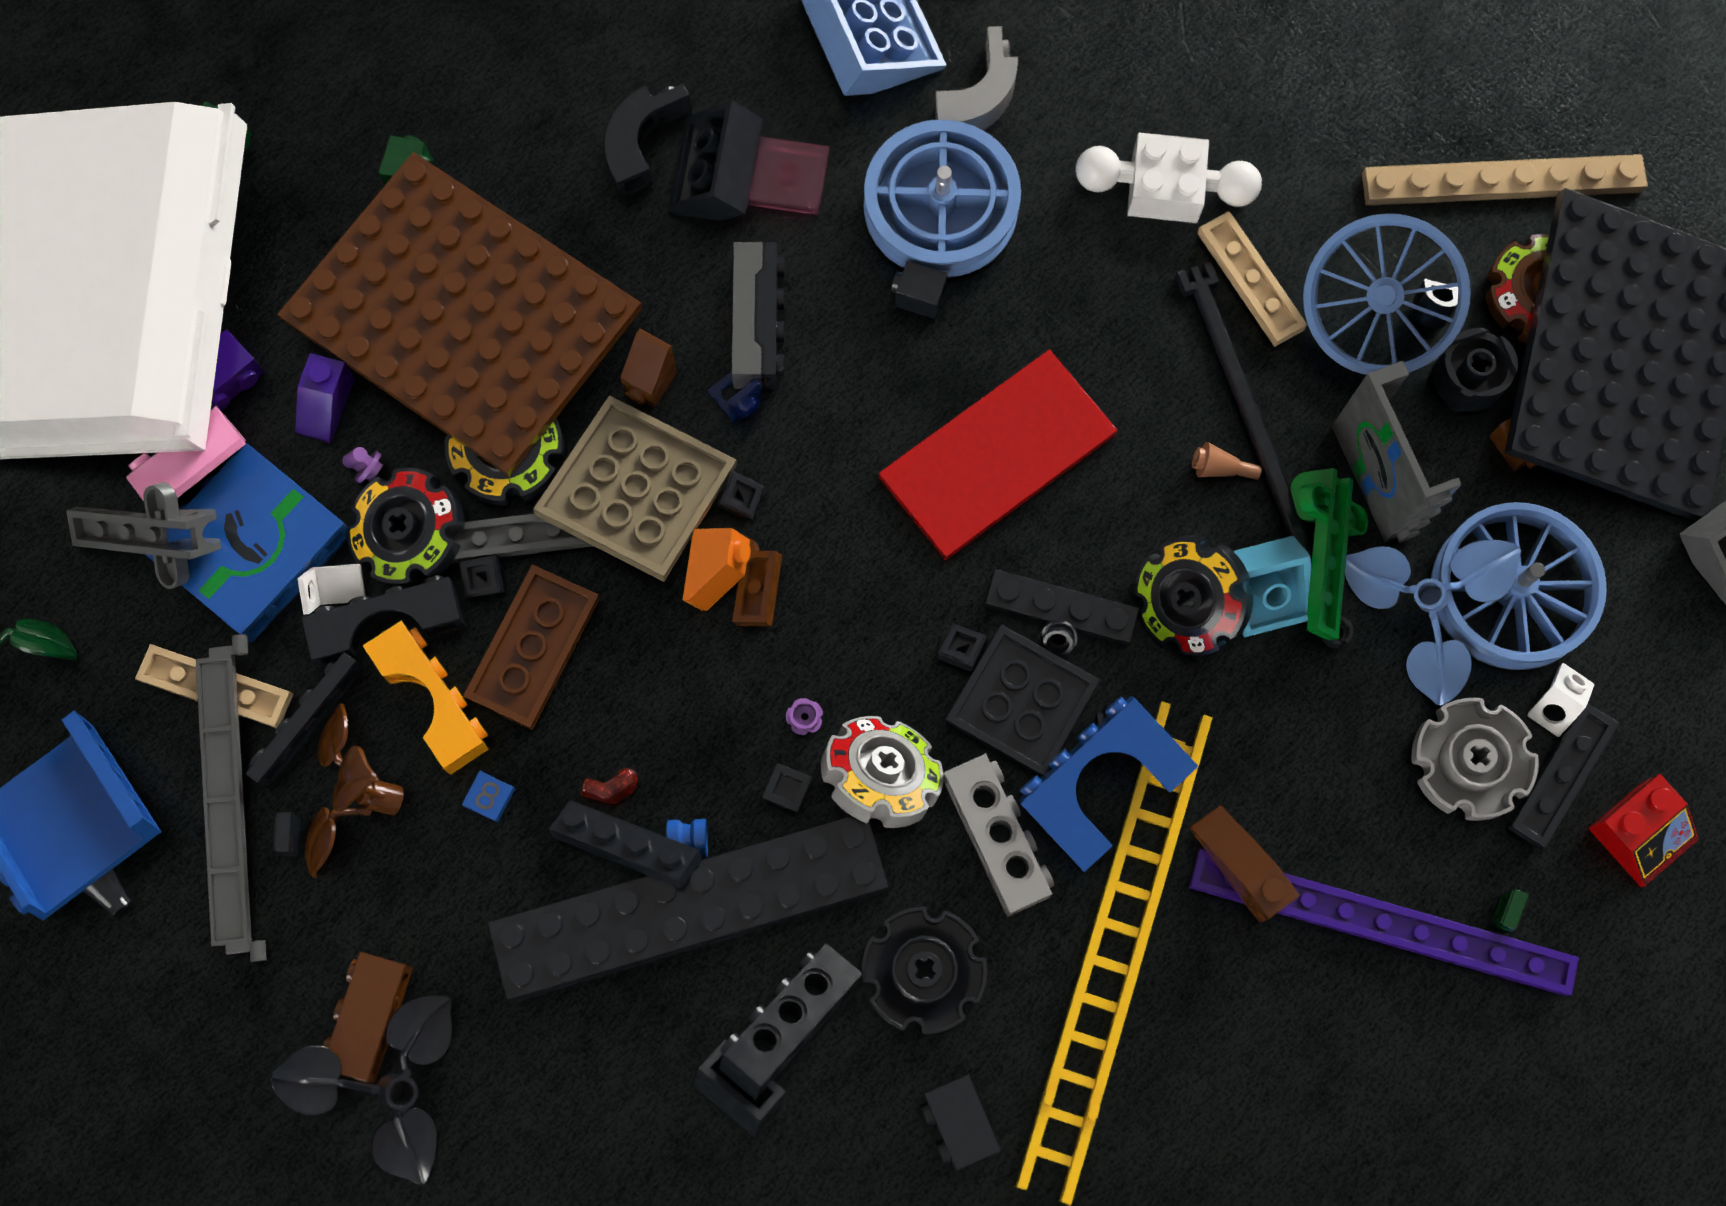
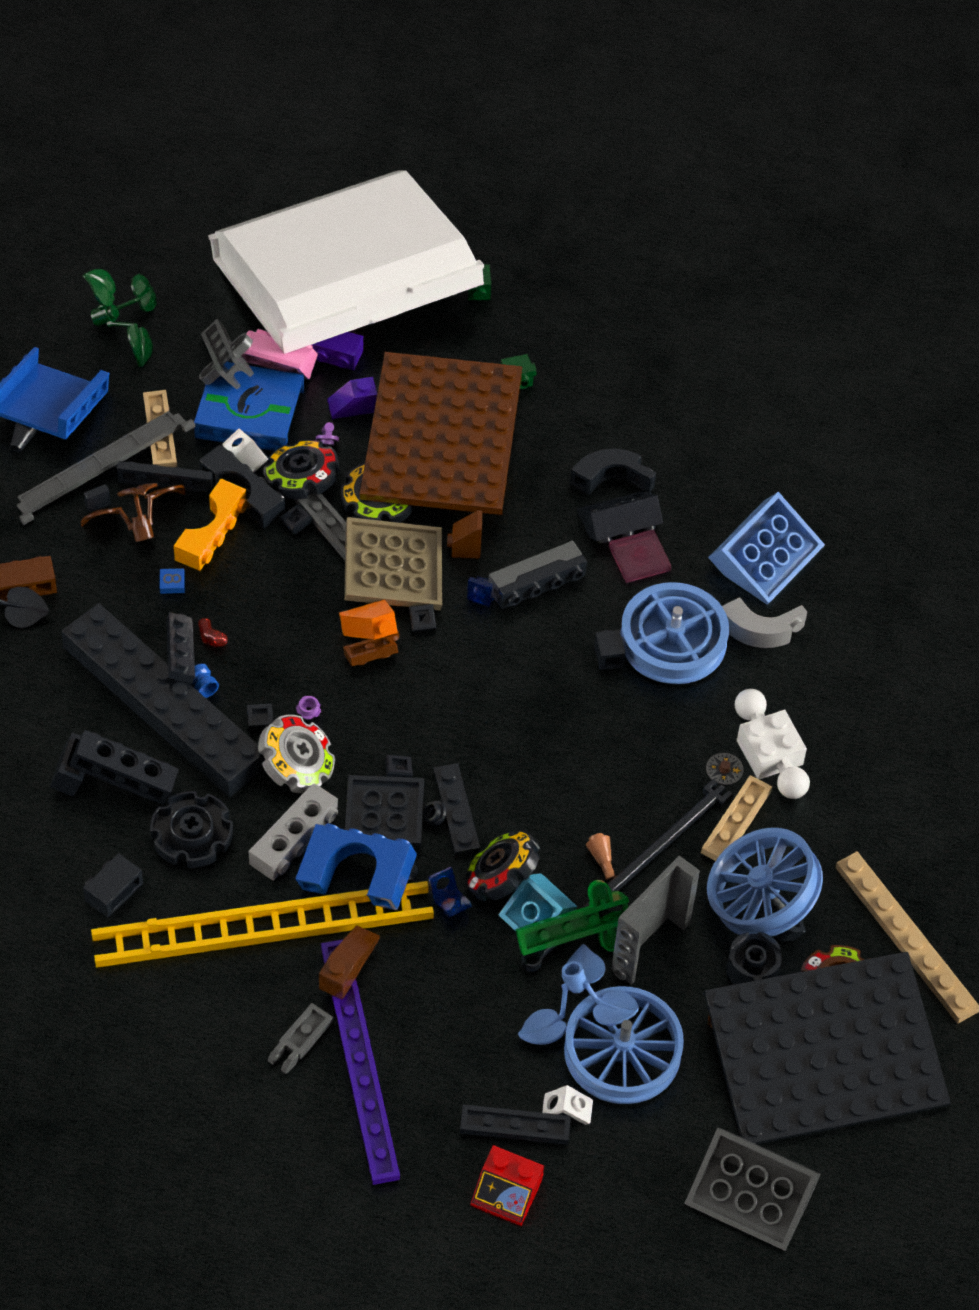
camera: 60 degrees right, 20 degrees down
reddish brown plate [463,564,600,730] -> none
red tile [879,349,1118,561] -> none
light grey piece [1411,698,1539,821] -> none
dark green tile [1490,889,1529,934] -> none
none -> dark grey hinge [268,1003,333,1073]
none -> clear blue bracket [428,867,472,917]
none -> piece [706,753,744,785]

